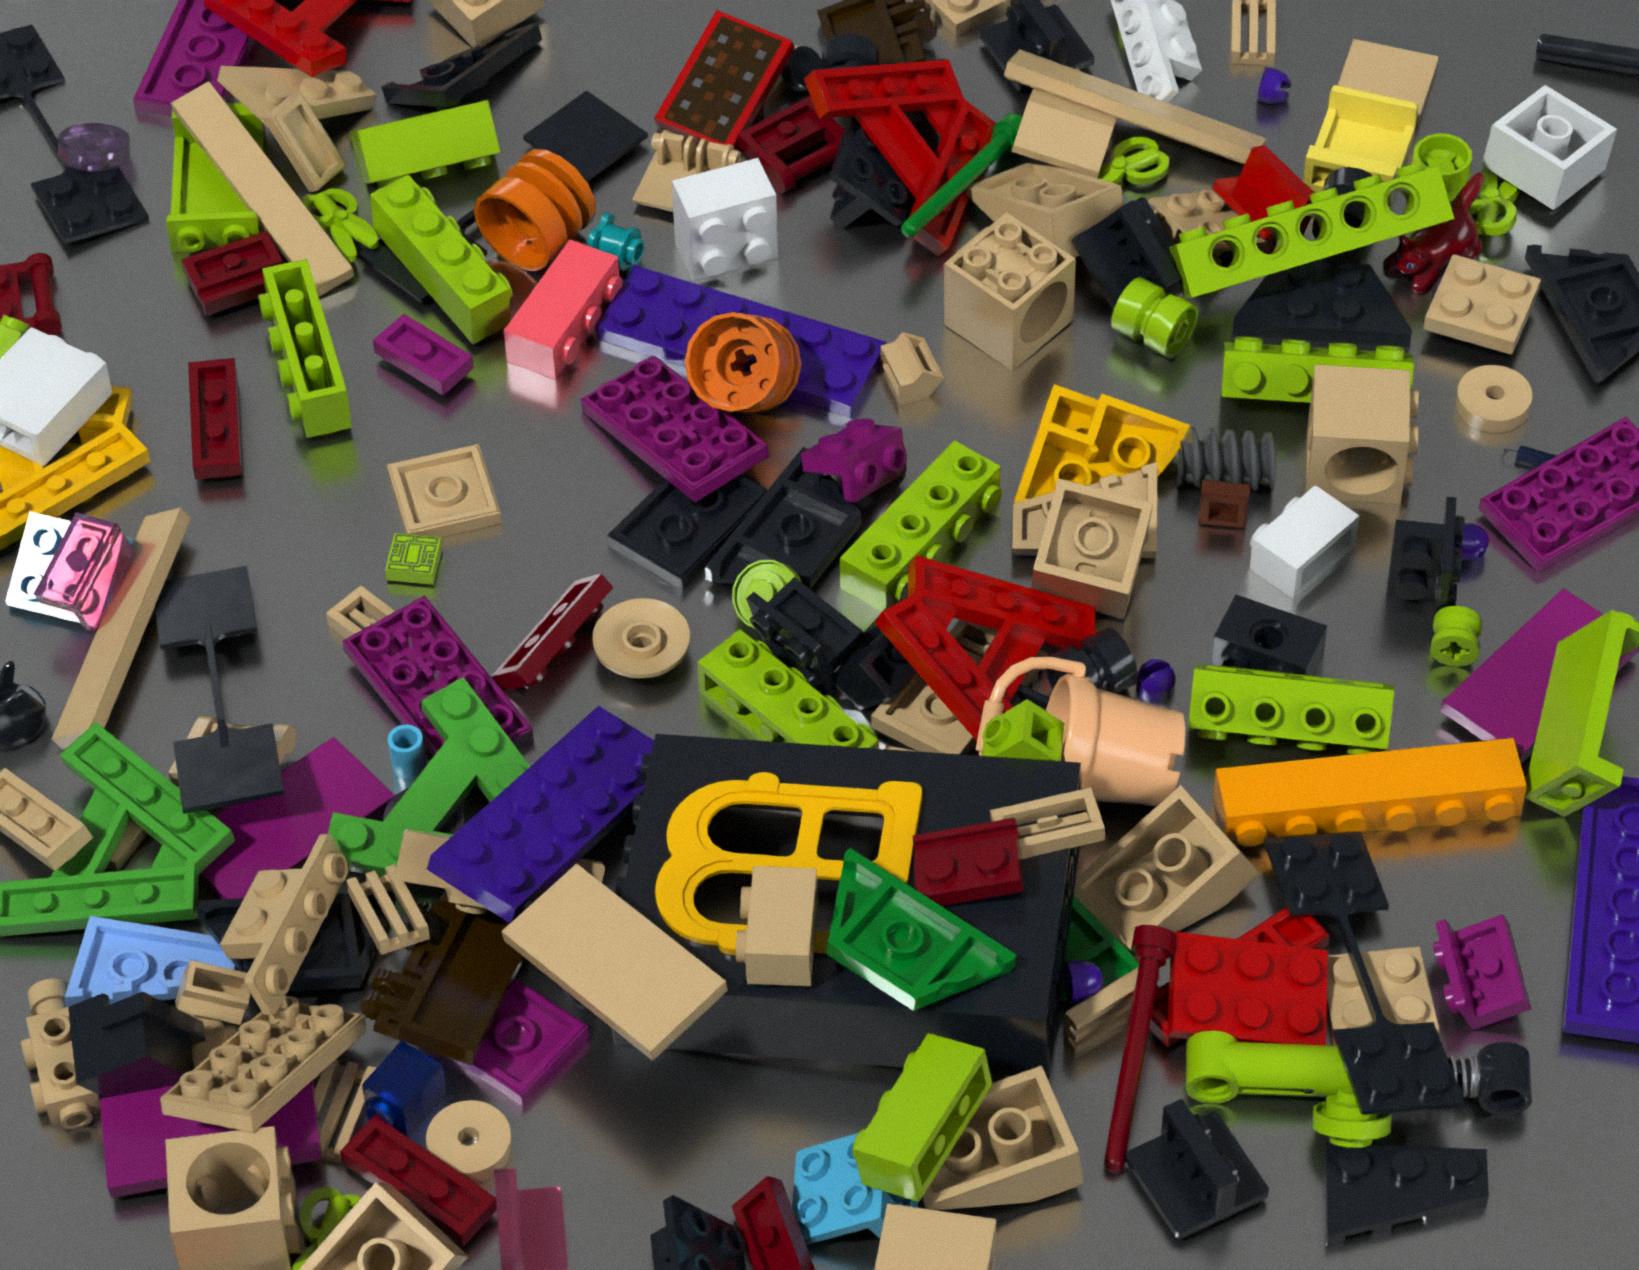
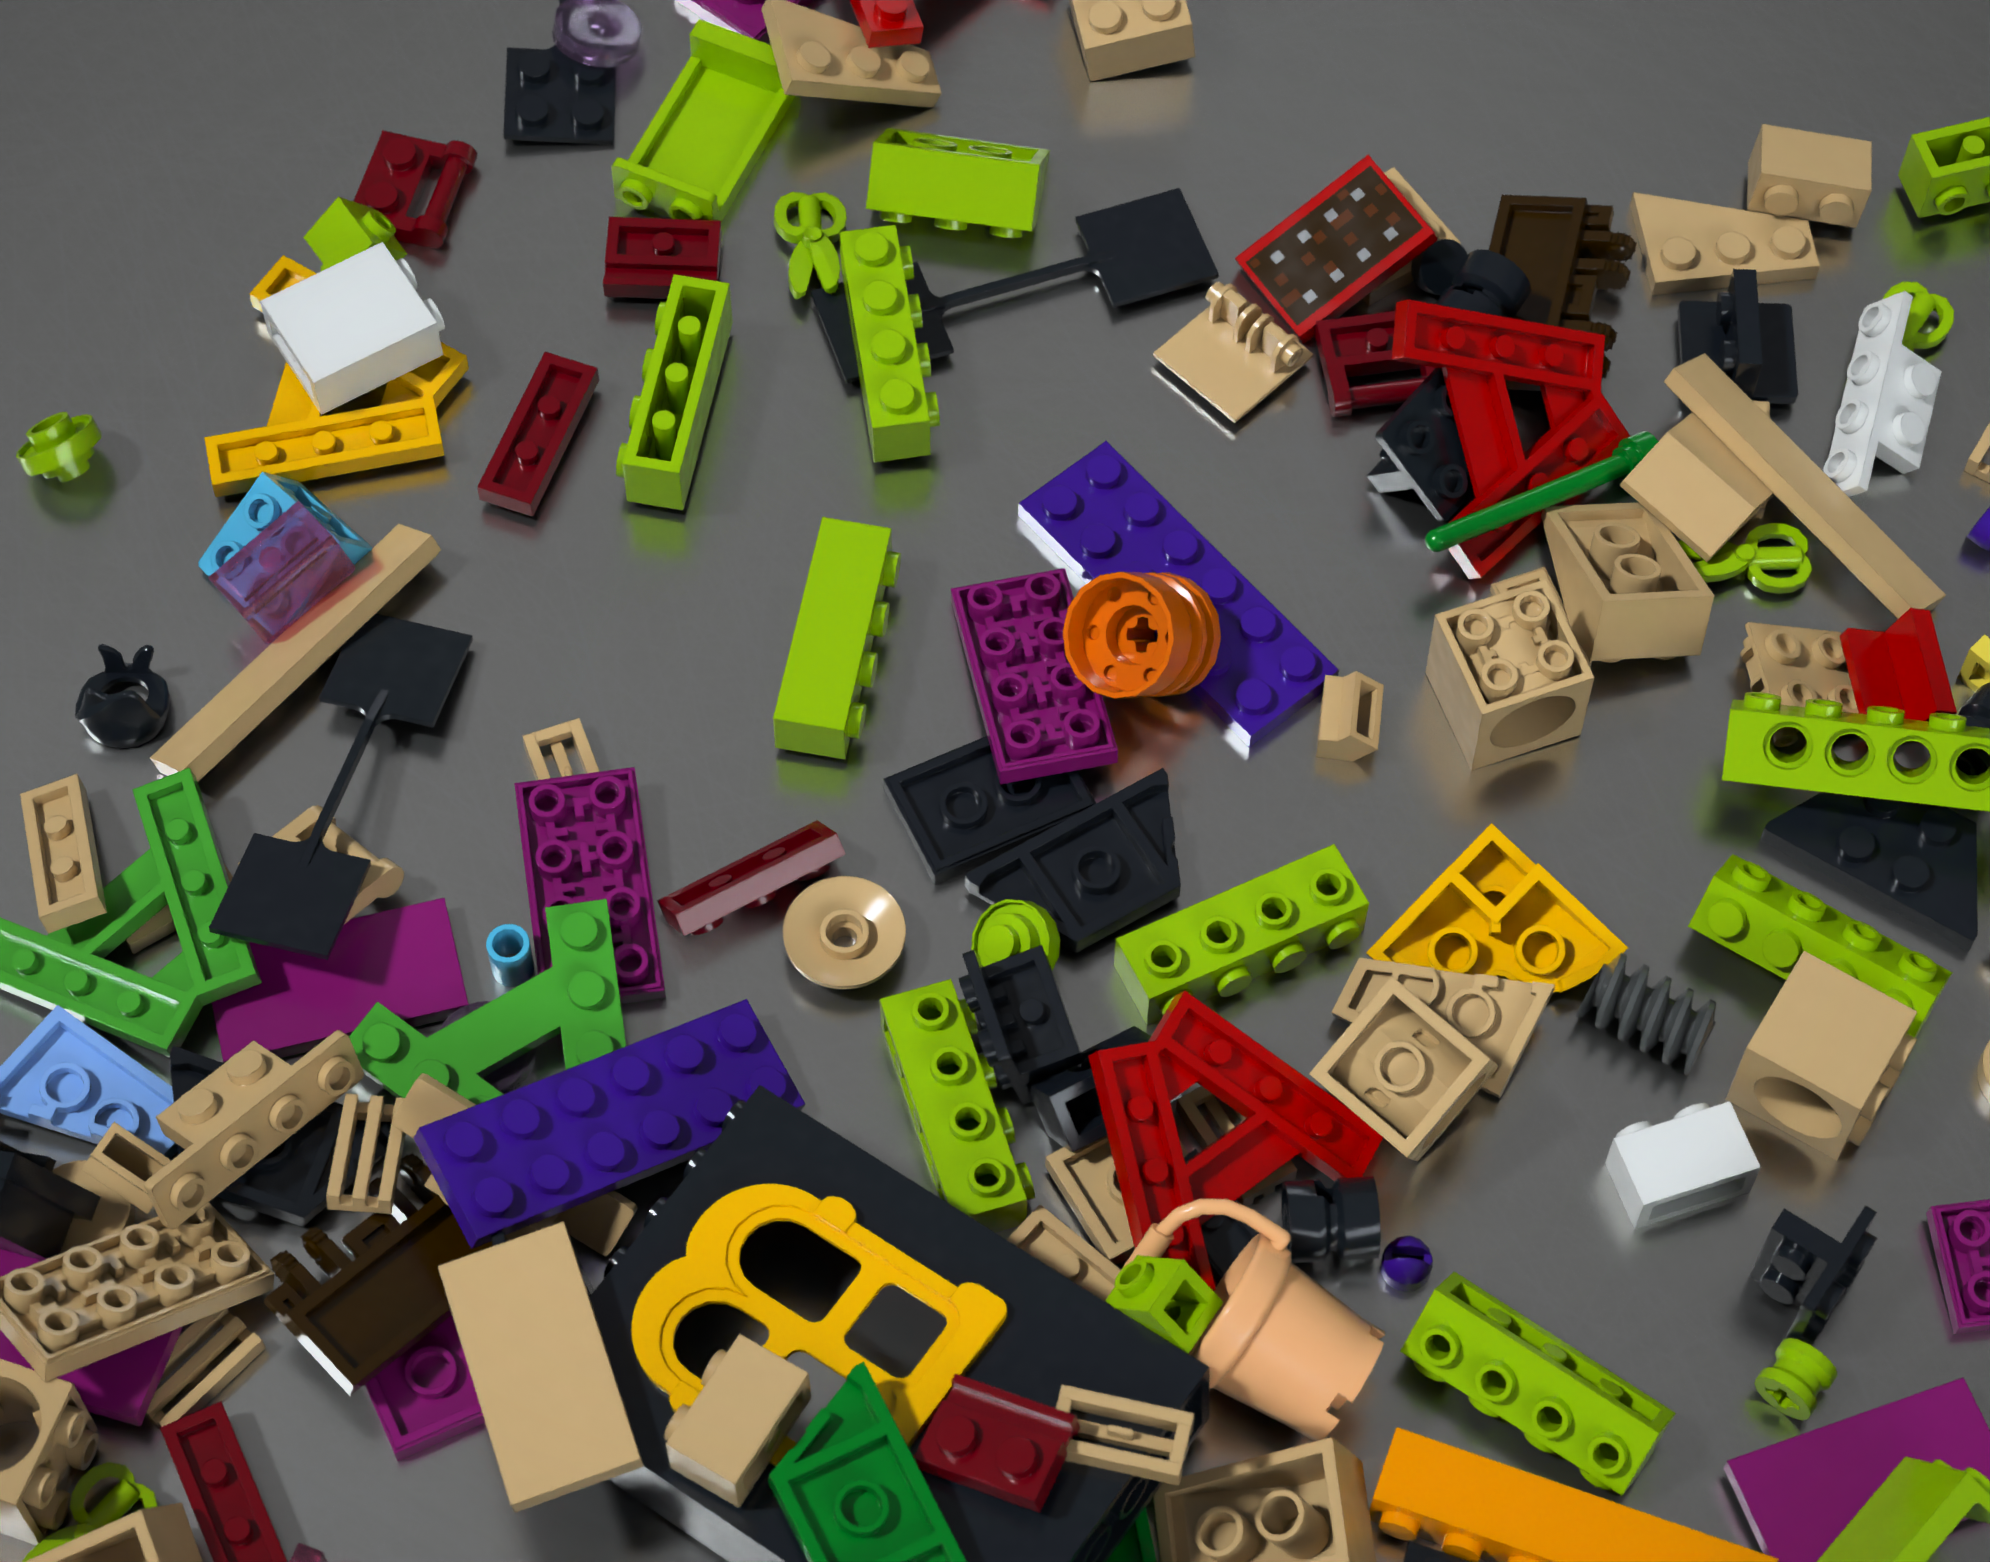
camera: 25 degrees right, 10 degrees up
tan tile [171,81,354,297] -> none
tan tile [263,92,347,192] -> none
clear blue brick [362,1041,447,1138] -> none
magenta plate [373,314,474,395] -> none
black wing [381,23,543,110] -> none
lime tile [385,533,442,585] -> none
tan tile [387,444,502,537] -> none
tan piece [426,1100,512,1183] -> none
orange wheel [474,149,596,271] -> none
coral brick [504,239,623,380] -> none
teal brick [587,212,645,271] -> none
white brick [672,158,778,281] -> none
magenta bracket [801,418,907,503] -> none
black bracket [1072,197,1181,311] -> none
lime wheel [1111,277,1198,359] -> none
copper tile [1198,480,1250,528] -> none
black brick [1211,594,1327,676] -> none
dark purple hinge [1454,523,1489,561] -> none
none -> lime brick [773,517,901,759]

